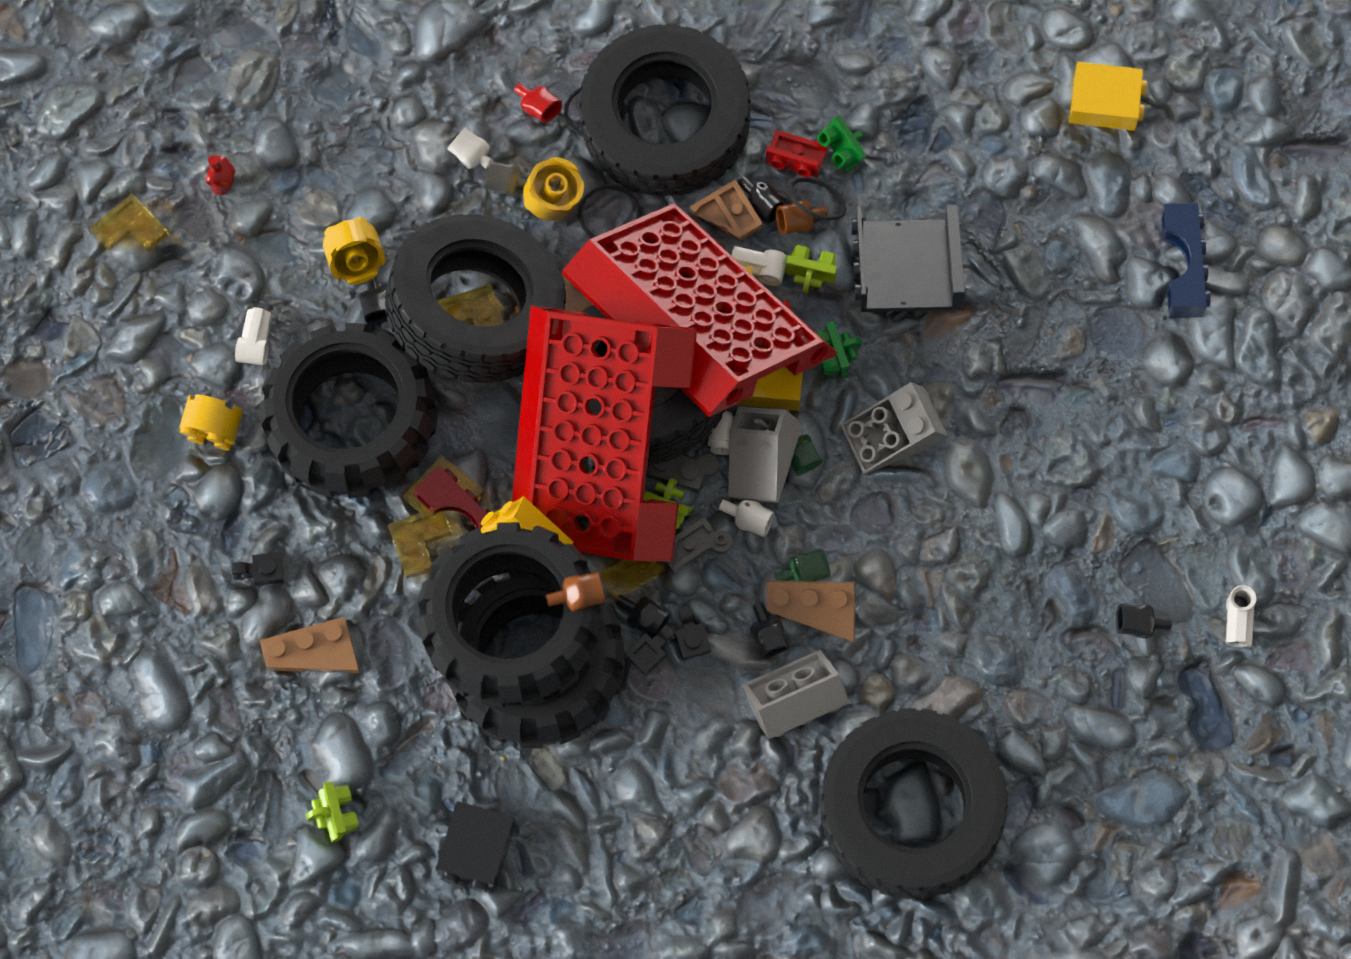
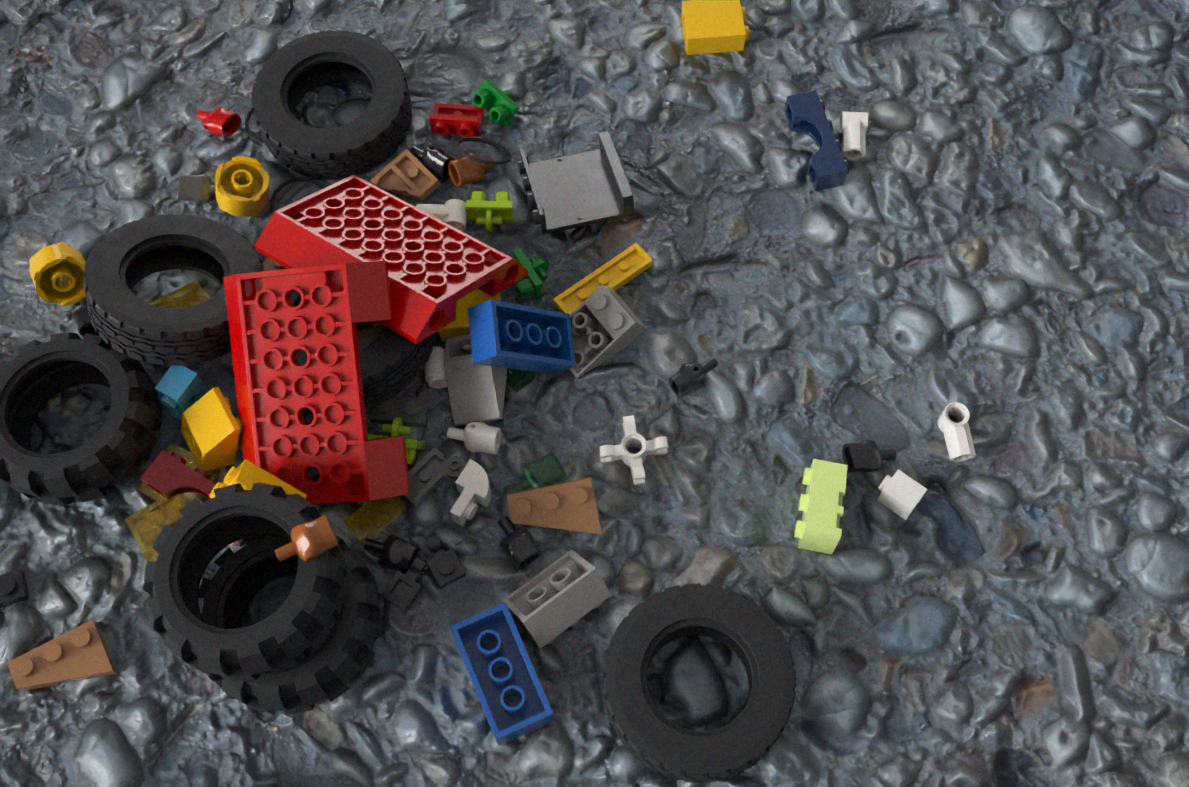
camera: 15 degrees left, 5 degrees down
white piece [447,127,493,169] -> none
none -> dark azure brick [154,366,209,421]
none -> yellow slope [181,387,242,471]
none -> white brick [450,459,491,526]
none -> blue brick [450,602,555,746]
none -> blue brick [467,299,576,374]
none -> yellow plate [553,242,653,315]
none -> white pin [599,415,668,485]
none -> black piece [669,357,718,398]
none -> yellowish green wedge [794,459,848,555]
none -> white piece [839,111,868,161]
none -> white brick [877,469,927,520]

